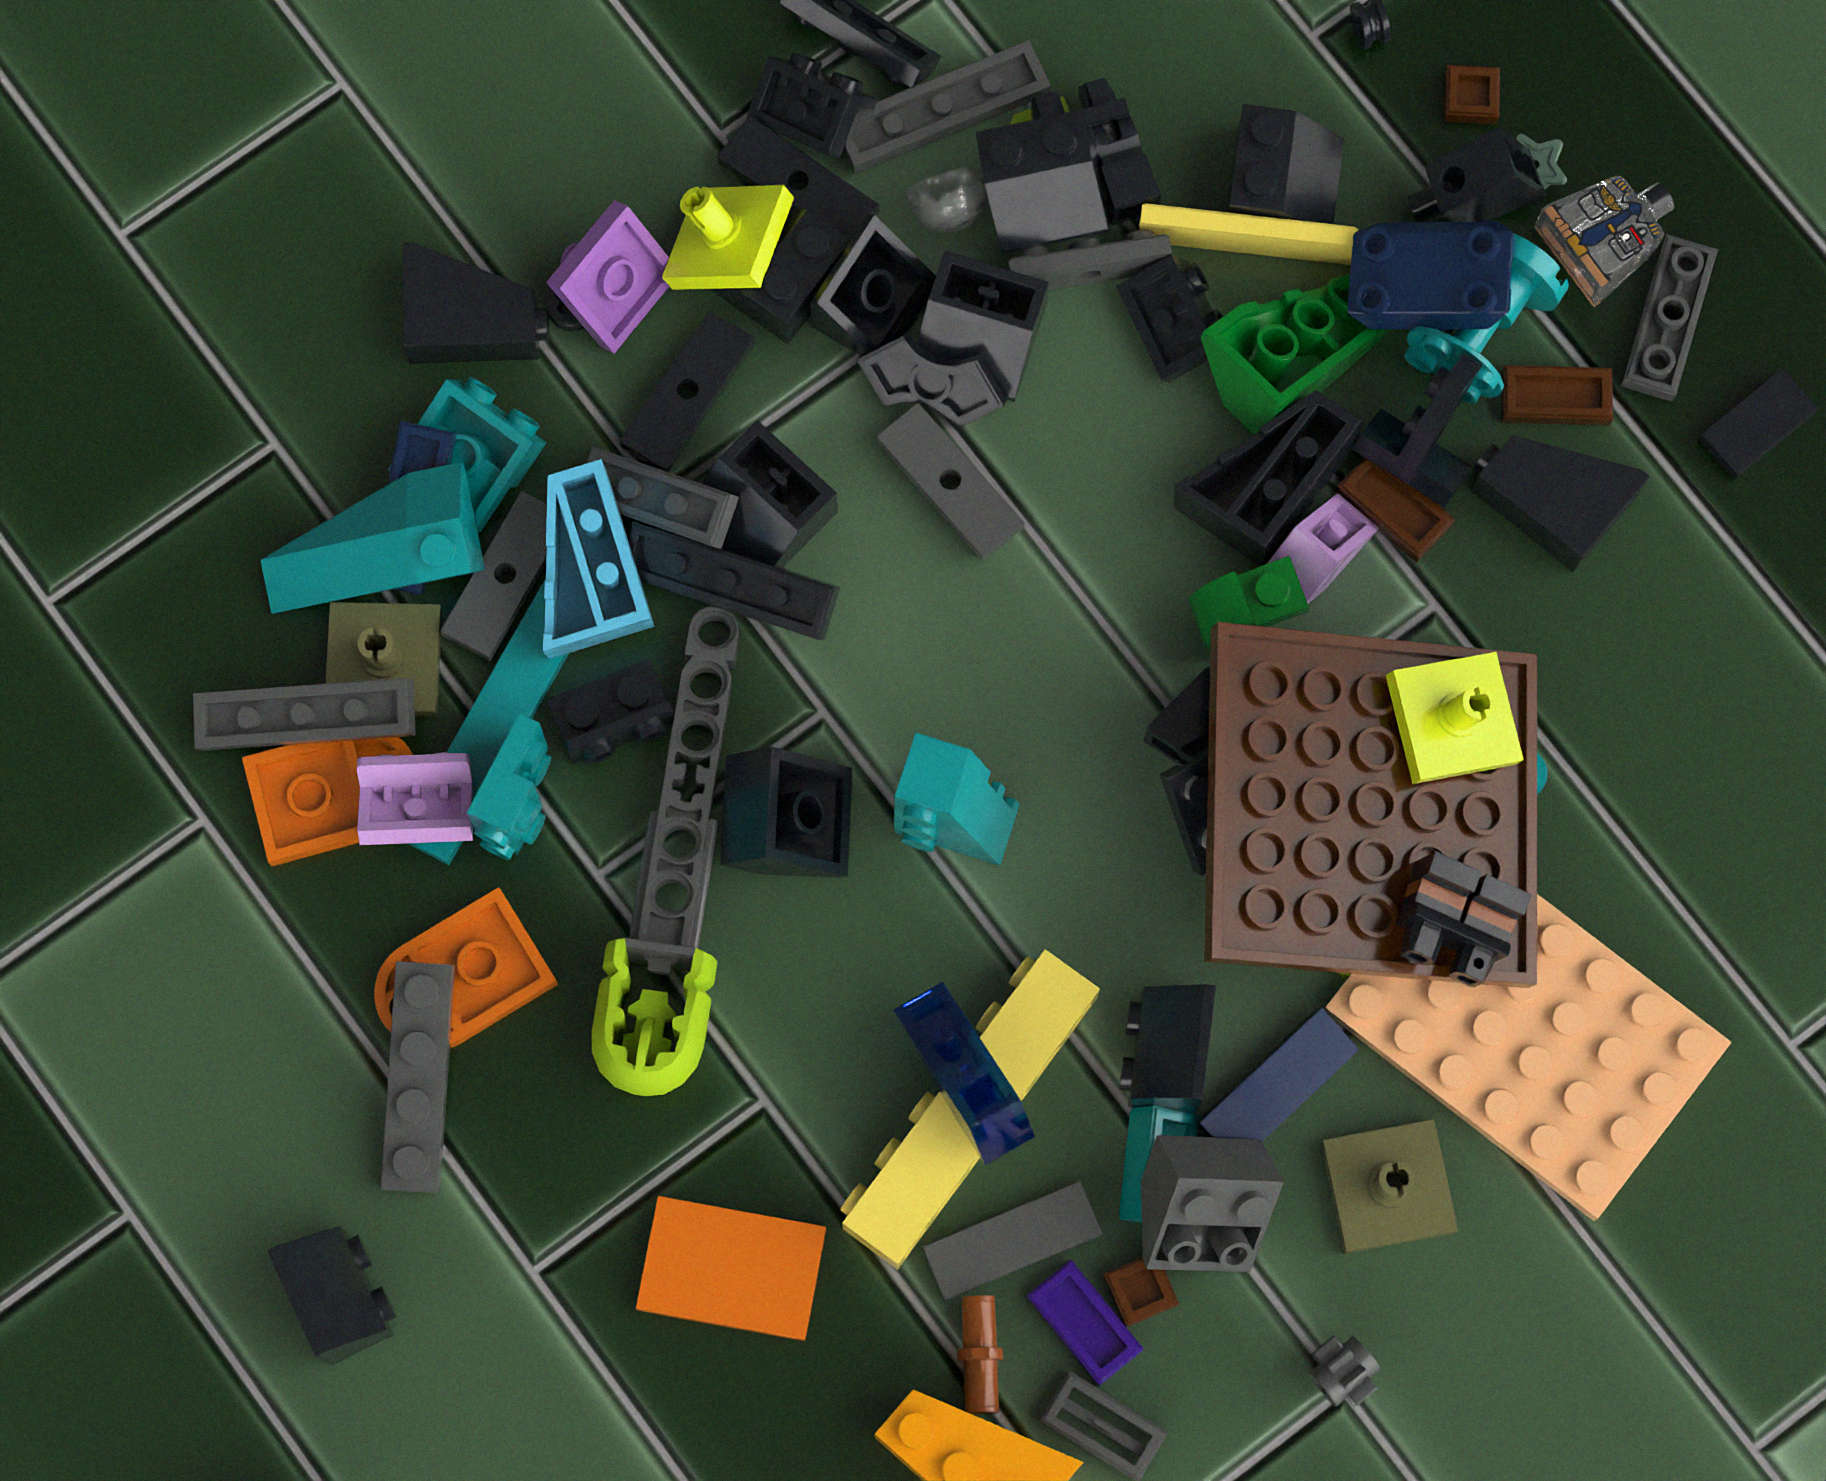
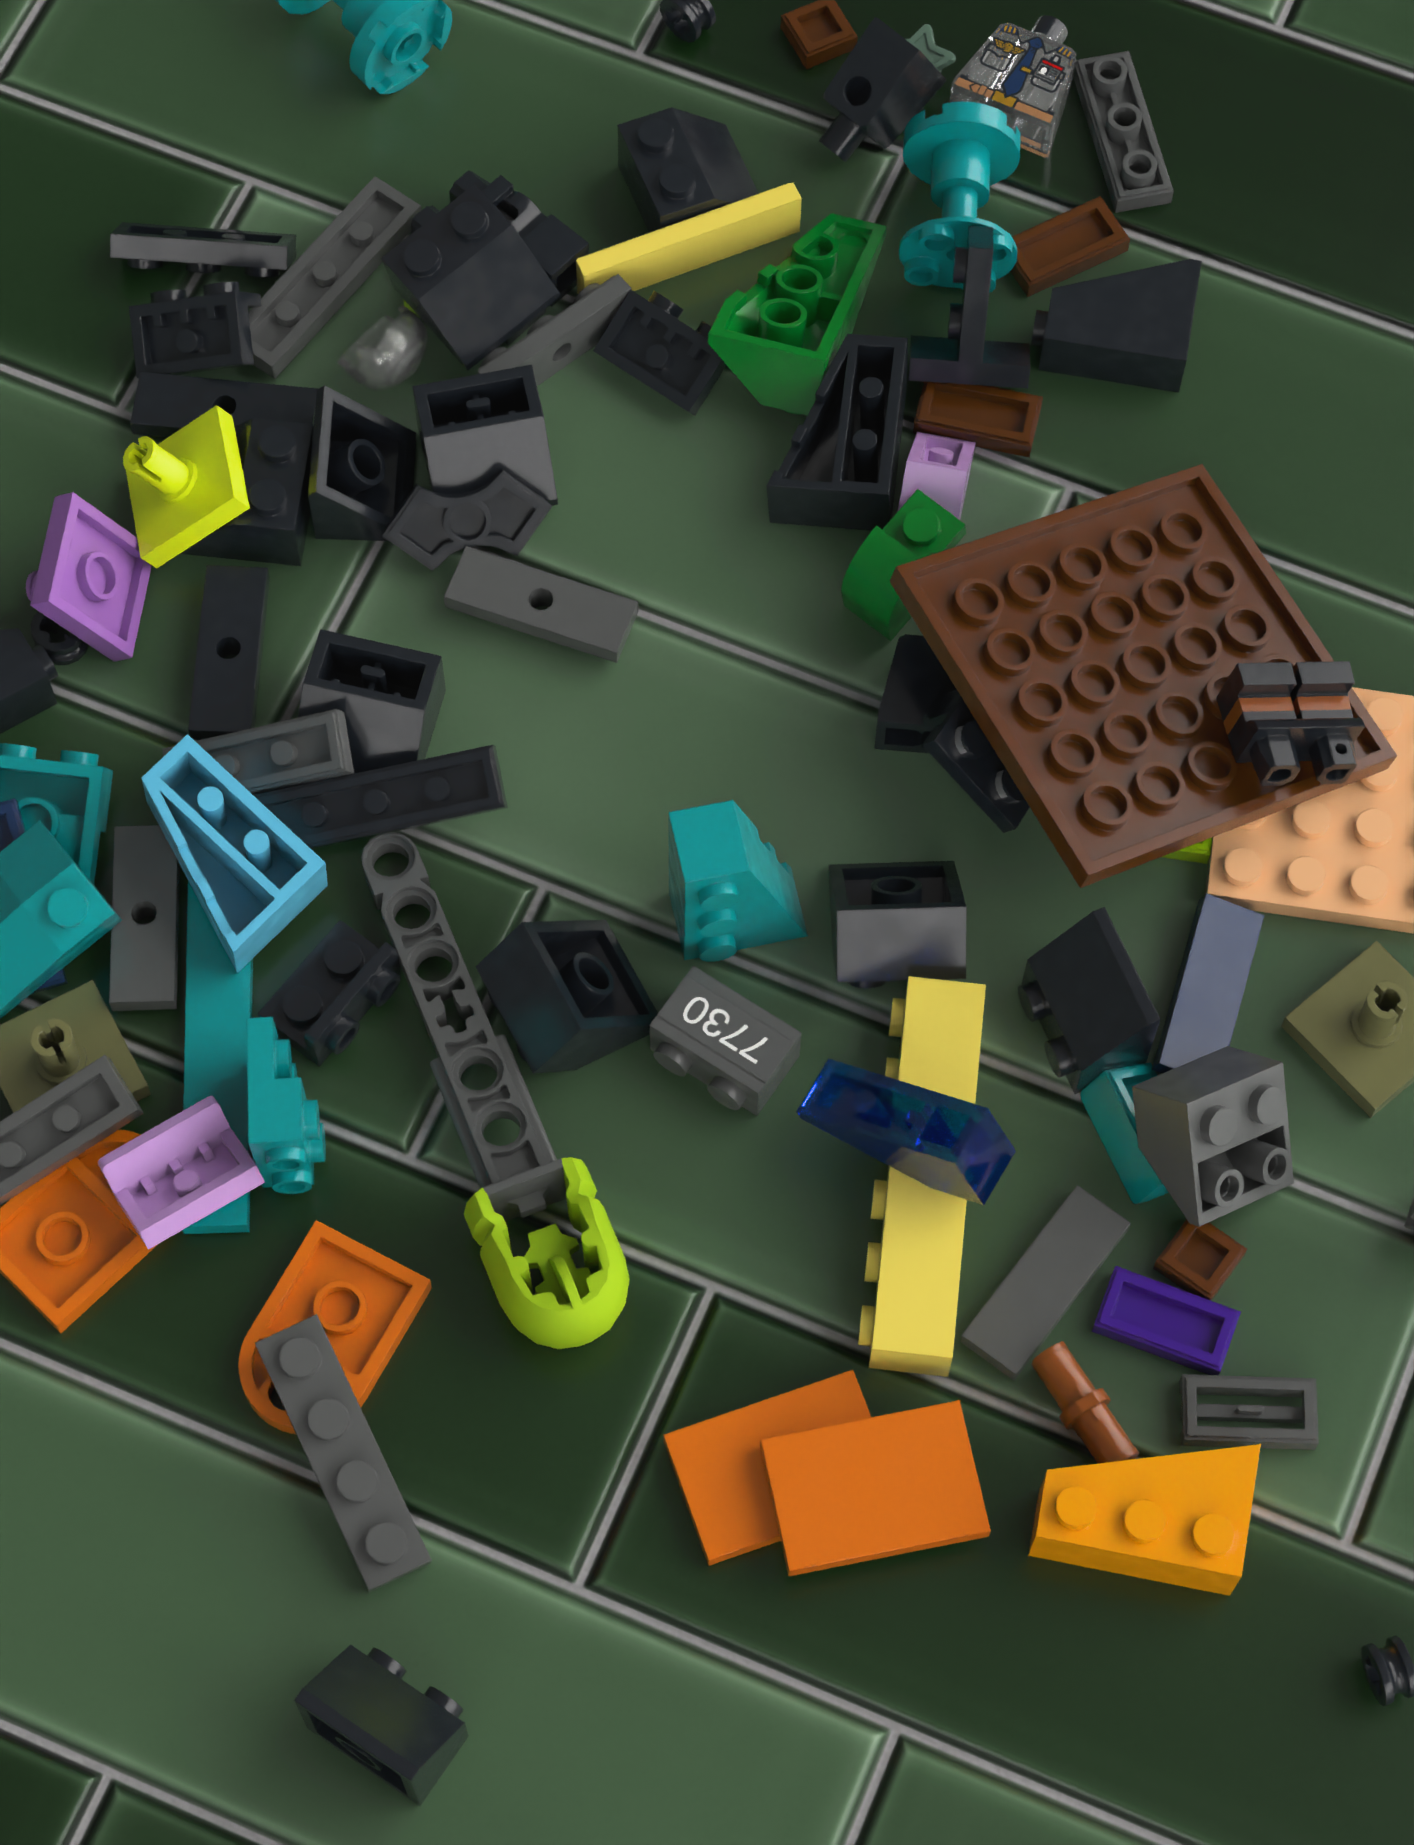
camera: 30 degrees left, 10 degrees down
dark blue shield [1347,221,1515,336] -> none
neon yellow tile [1385,652,1524,784] -> none
black tile [1698,369,1819,480] -> none
none -> dark grey brick [650,966,802,1116]
none -> orange tile [760,1400,991,1577]
none -> black slope [829,861,967,988]

